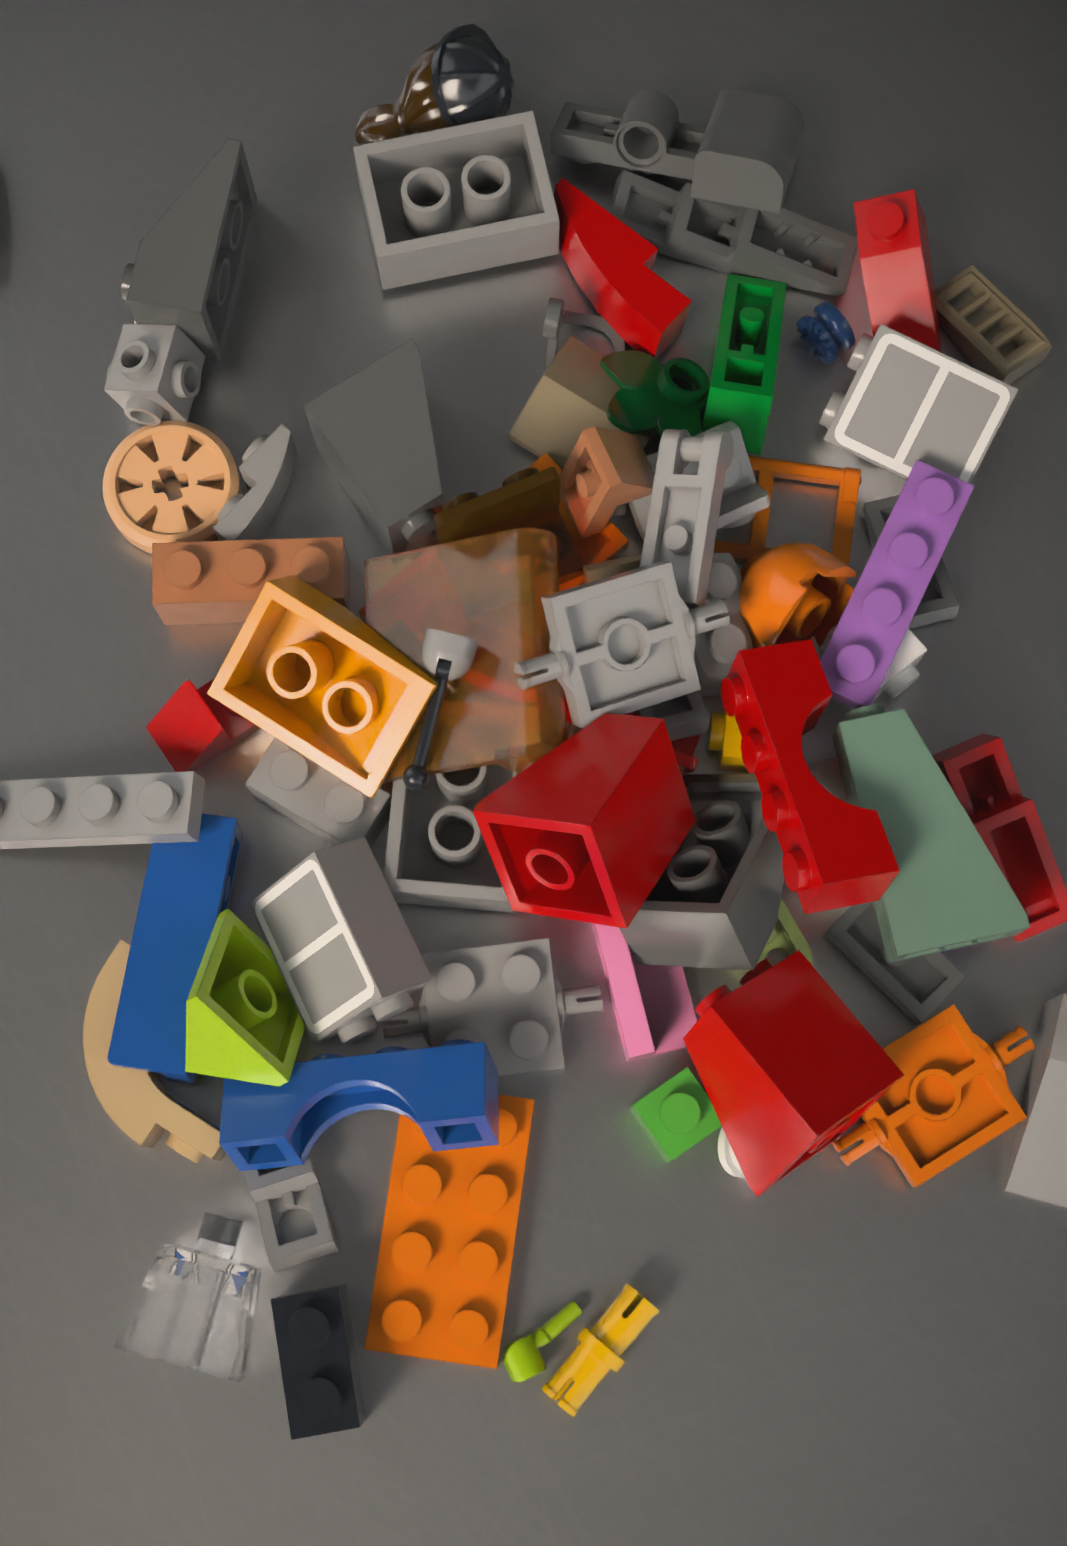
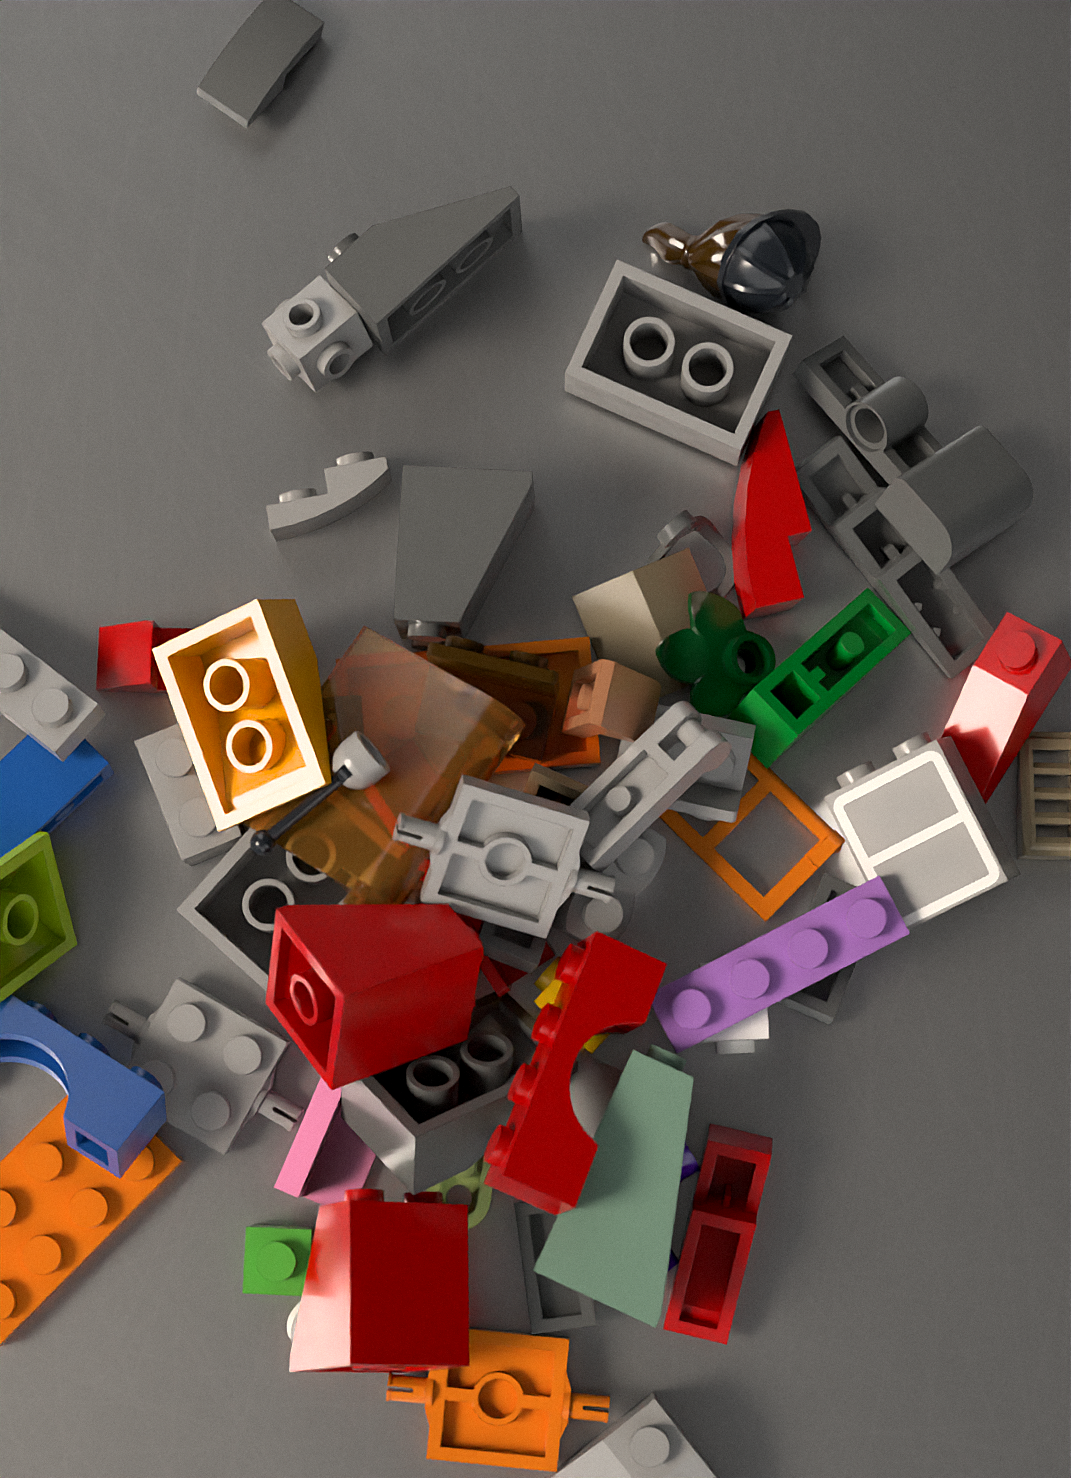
camera: 45 degrees right, 5 degrees up
light nougat wheel [103,420,242,554] -> none
nougat brick [152,537,351,625] -> none
light grey brick [249,837,432,1045] -> none
lime hand [502,1301,583,1382] -> none
yellow pin [541,1283,660,1417] -> none
orange cylinder [739,541,857,648] -> none
dark blue bush [796,301,855,365] -> none

